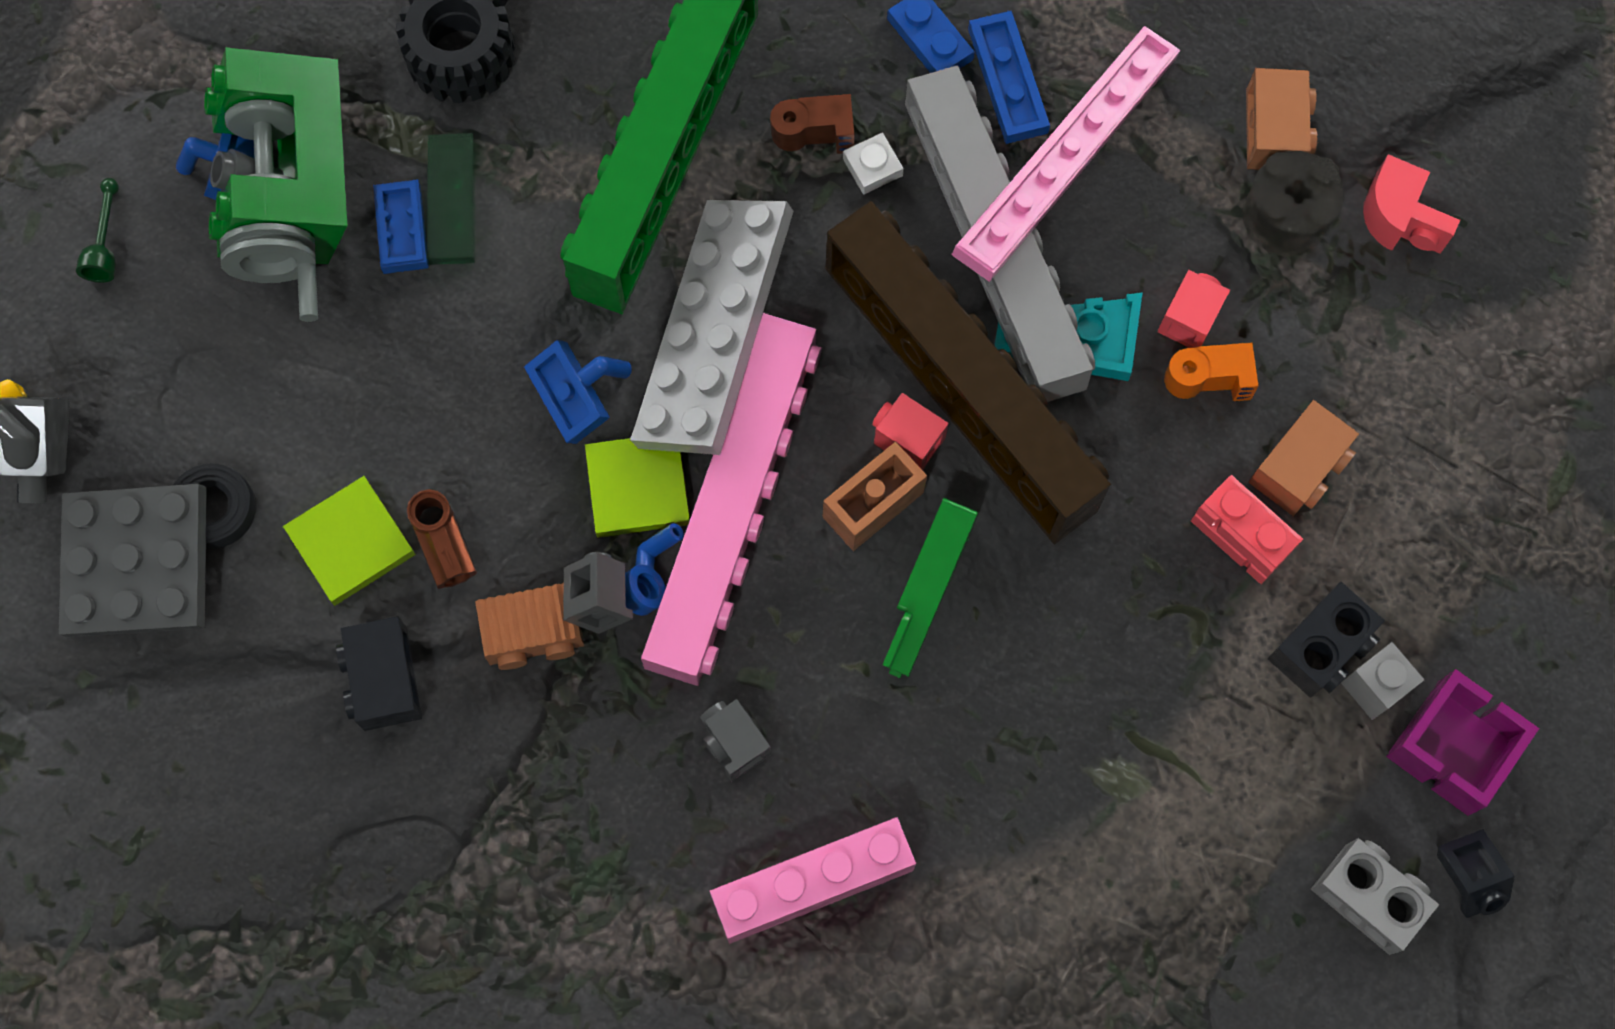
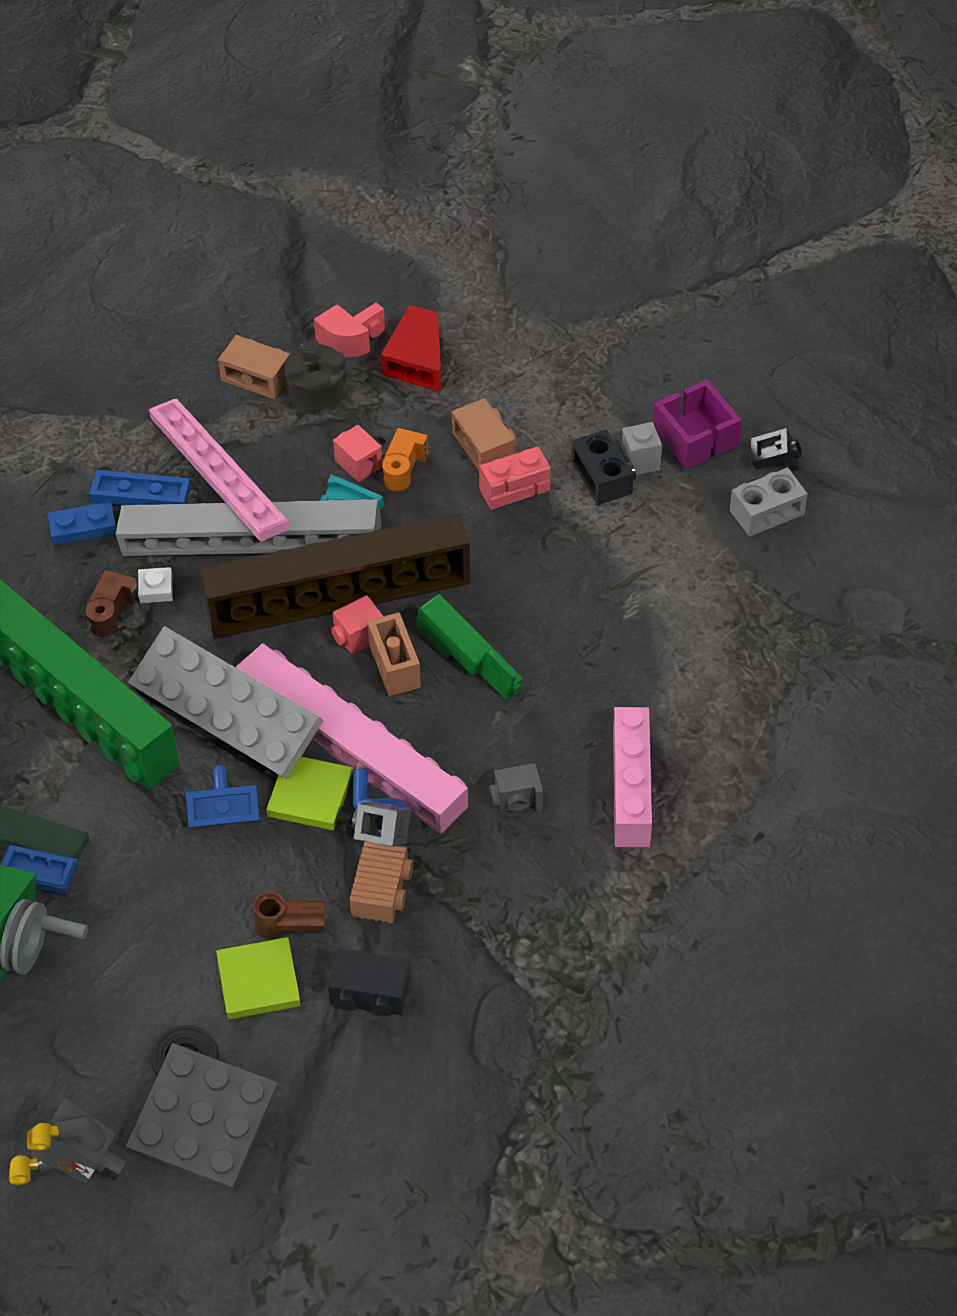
camera: 65 degrees left, 20 degrees down
none -> red slope [381,305,441,392]

